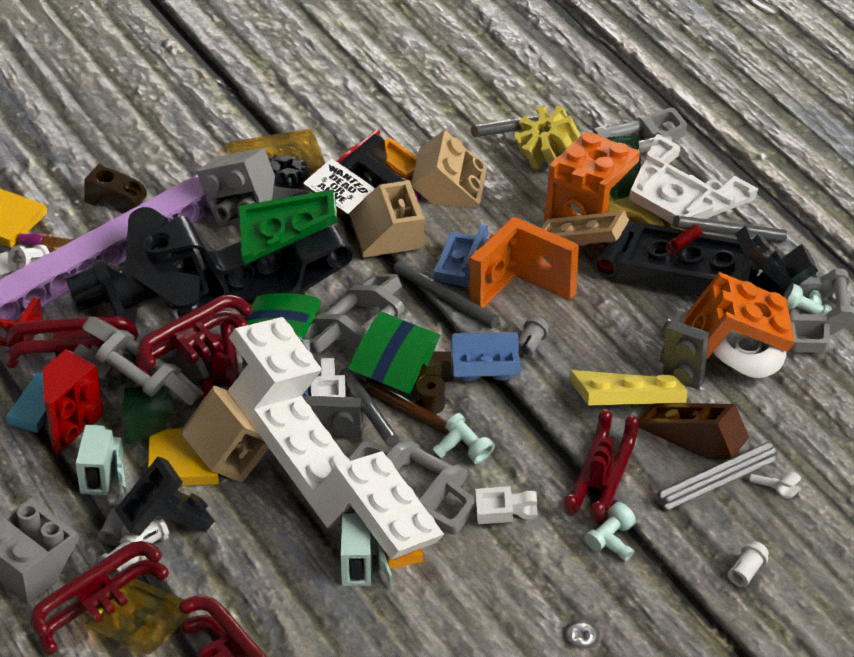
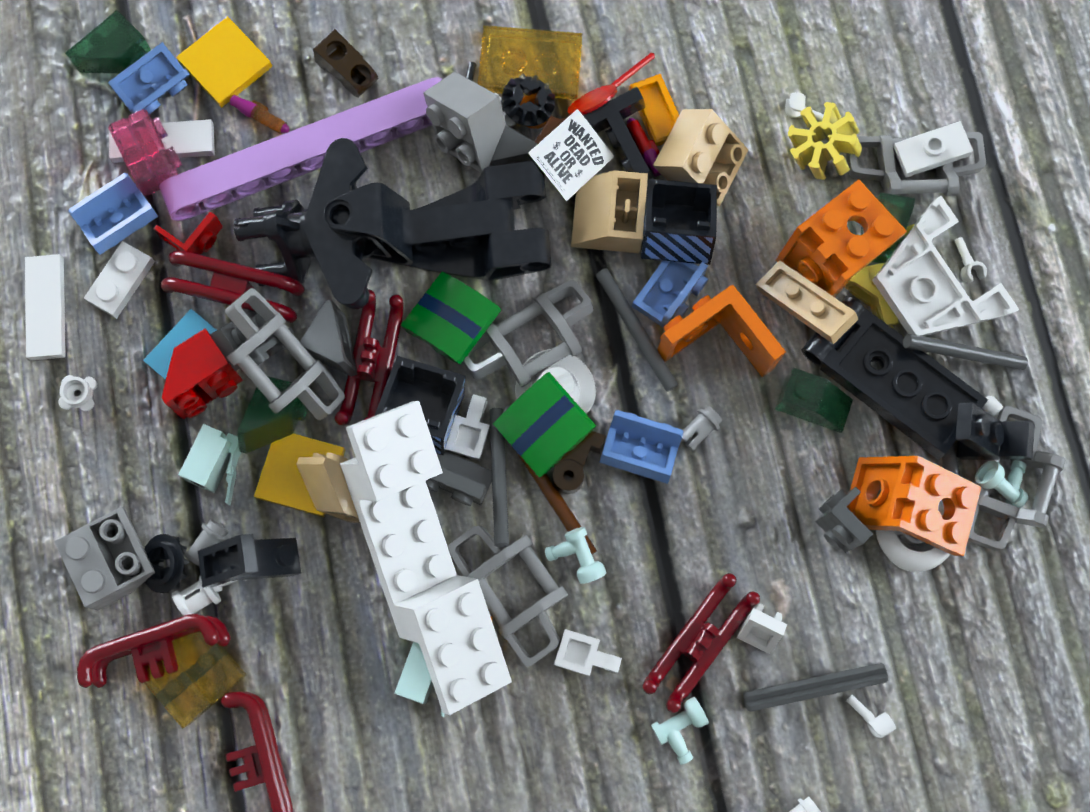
camera: 15 degrees right, 35 degrees up
white bush [8,245,50,272] -> none
dark red piece [134,295,253,376] -> none
green wing [239,189,337,264] -> none
dark grey bar [471,111,570,137] -> none
light yellow wing [570,370,687,406] -> none
reddish brown slope [638,403,749,459] -> none
red piece [667,221,705,254] -> none
none -> black gear [144,534,190,593]
none -> black container [641,179,717,265]
none -> white tile [737,603,787,654]
none -> clear green slope [775,367,853,433]
none -> white plate [893,121,973,178]

